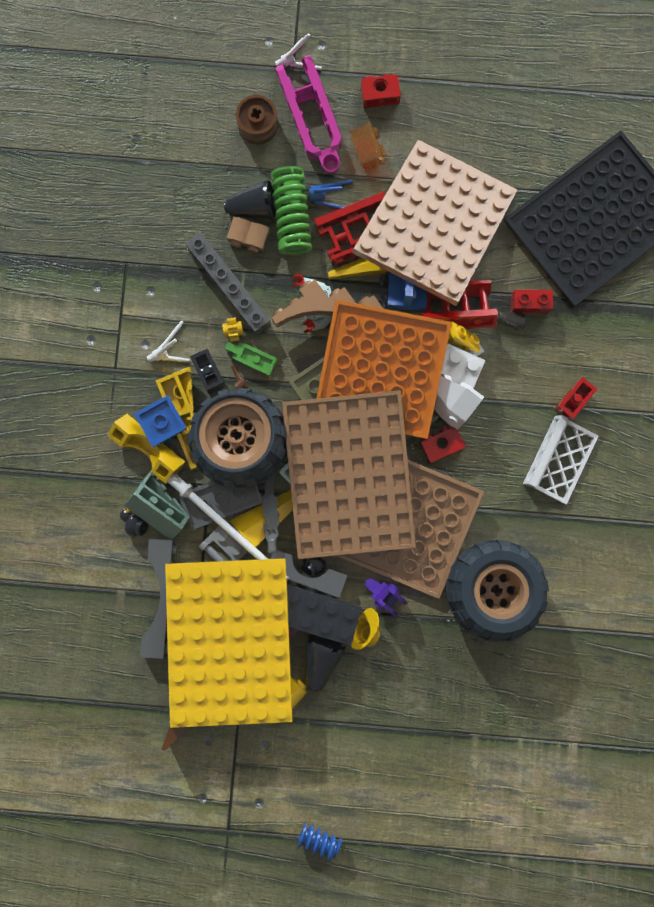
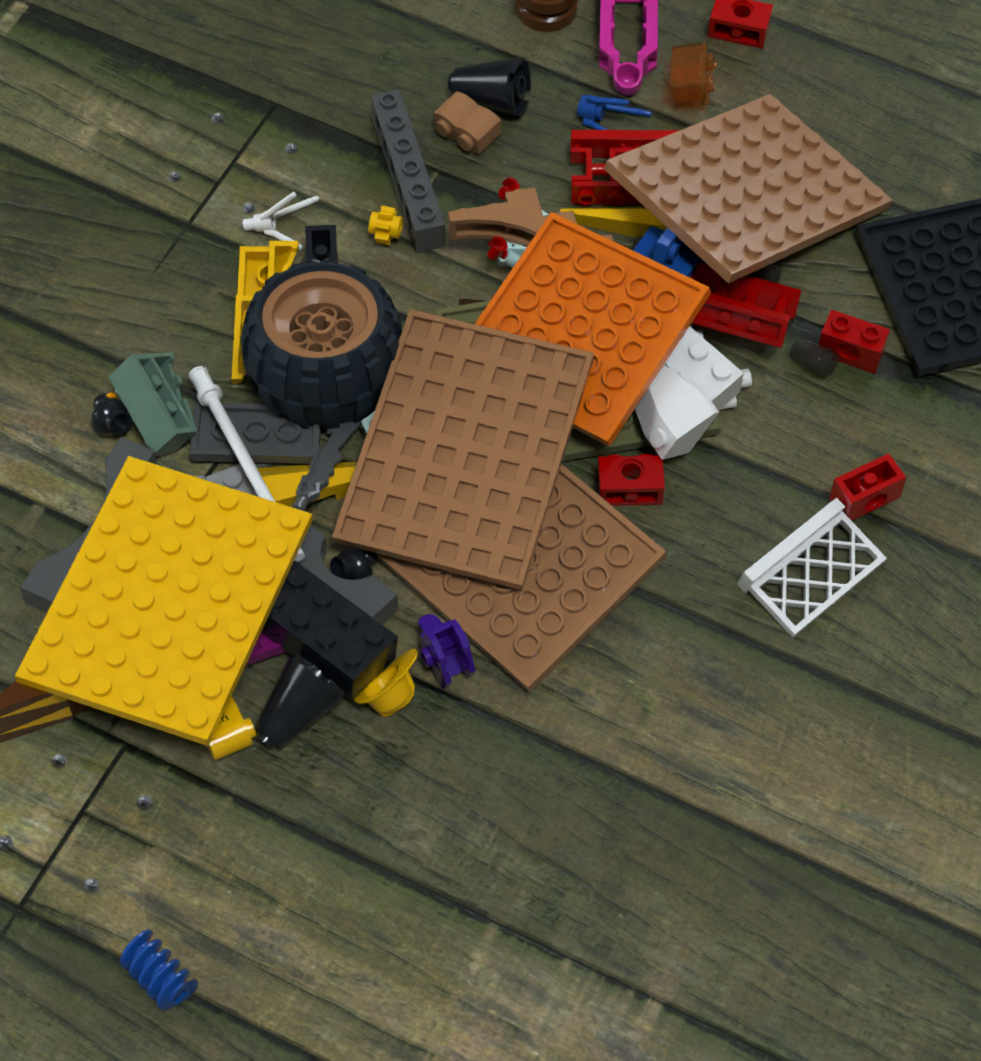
camera: 20 degrees right, 25 degrees down
yellow arch [107,414,185,484] -> none
blue bracket [134,395,187,448] -> none
bright green hinge [225,342,278,377] -> none
bright green piece [271,166,312,255] -> none
black wheel [446,540,549,642] -> none
yellow bracket [448,322,480,353] -> none

